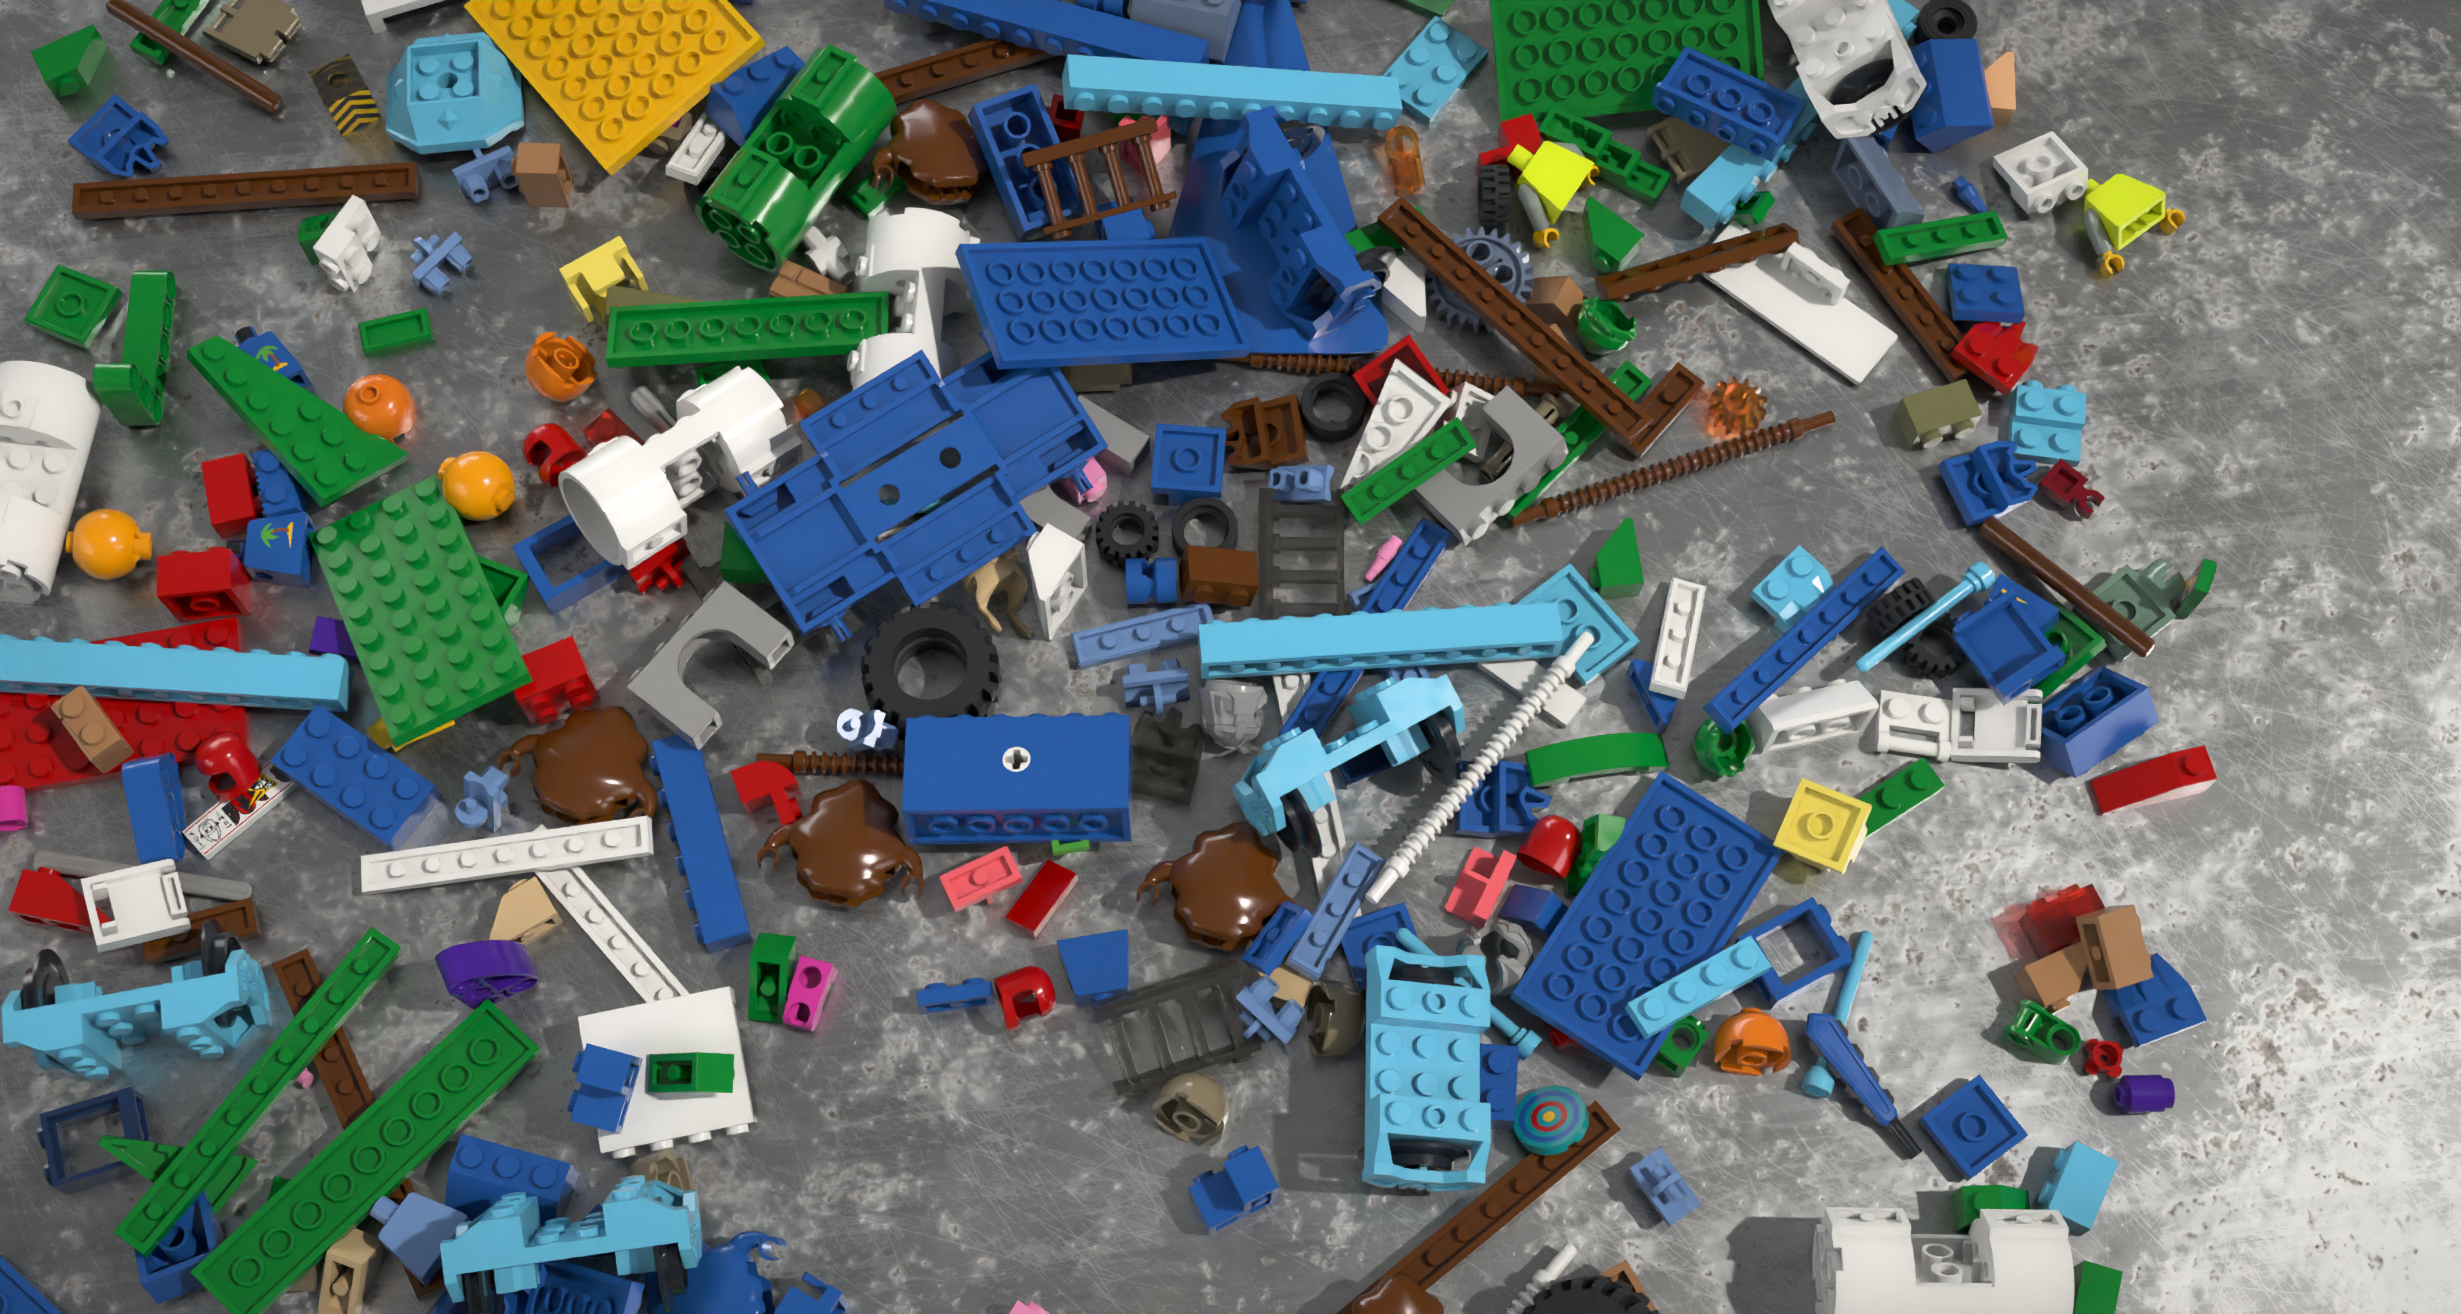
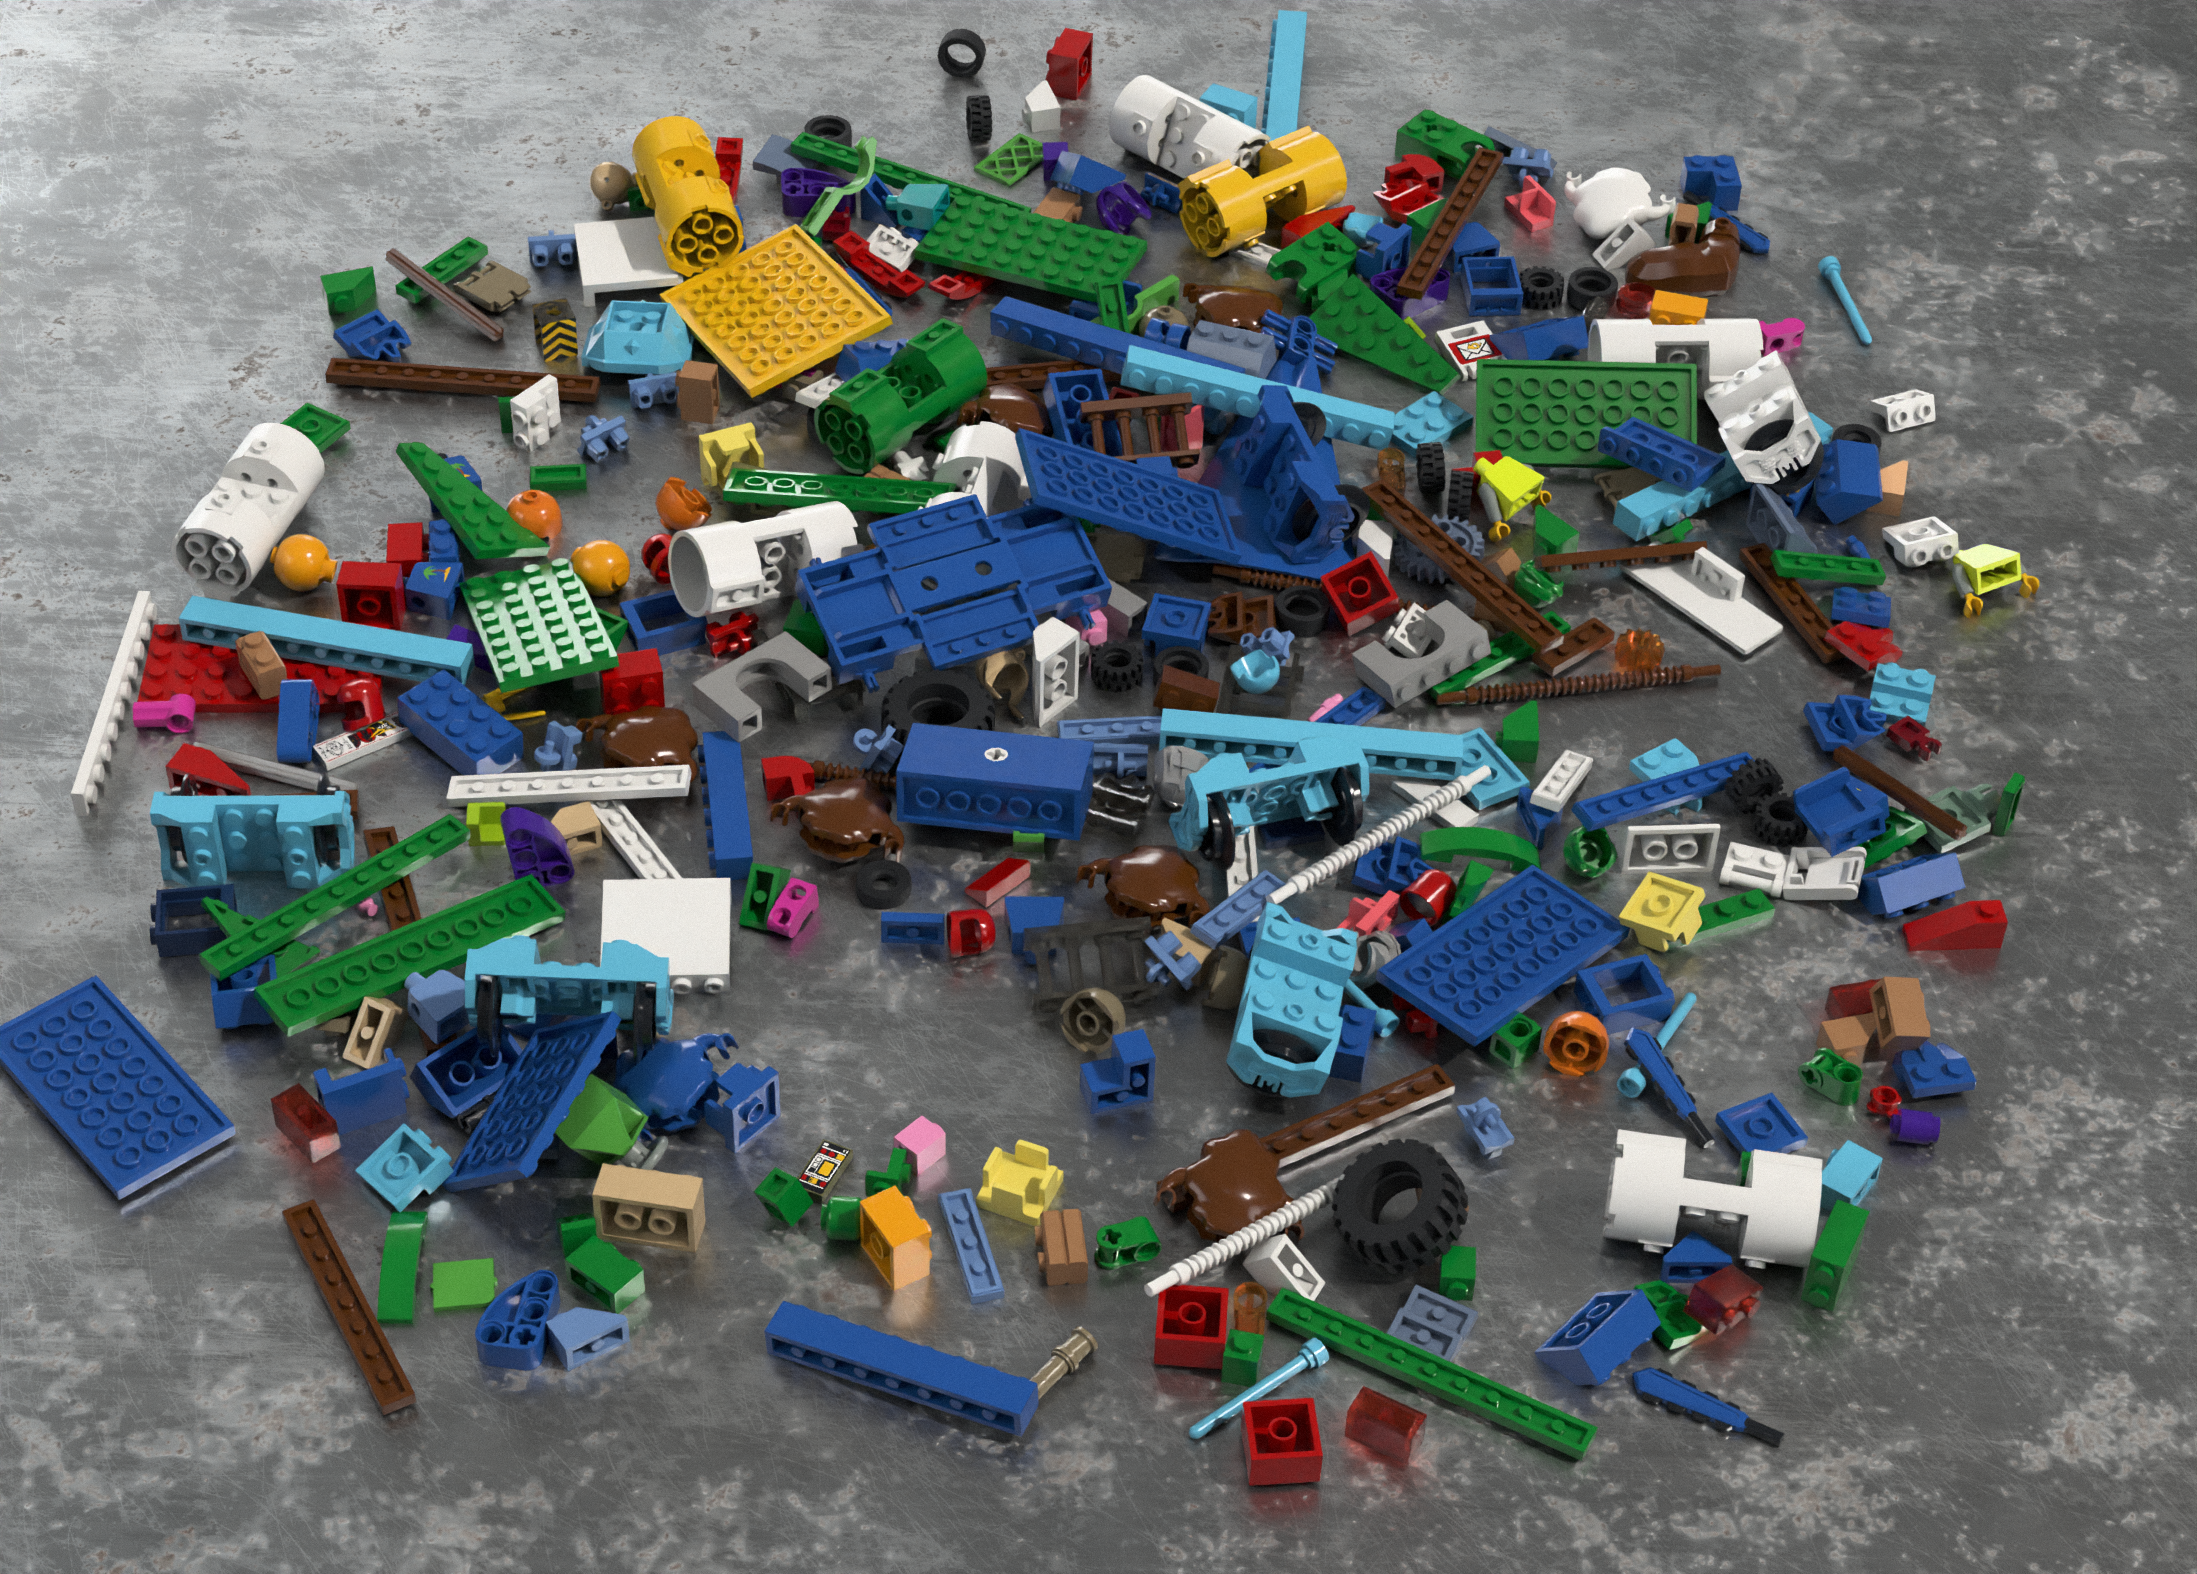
camera: 10 degrees right, 25 degrees down
white container [80,859,191,953] -> none
green beam [93,270,176,426] -> none
blue brick [567,1043,643,1134] -> none
green slope [648,1052,735,1094] -> none
coral panel [939,846,1023,913] -> none
blue wheel [1126,557,1177,604] -> none
blue plate [1240,900,1314,976] -> none
white wing [1338,358,1452,495] -> none
green plate [1340,417,1477,526] -> none
teal tile [1513,1085,1589,1156] -> none
green slope [1538,105,1671,206] -> none
medium azure plate [1625,935,1772,1040] -> none
medium azure piece [1856,561,1996,672] -> none
olive brick [1895,379,1982,449] -> none
none -> lime panel [466,802,506,846]
none -> black tyre [856,860,912,909]
none -> medium azure hair [1230,649,1280,694]
none -> black tyre [1416,442,1446,493]

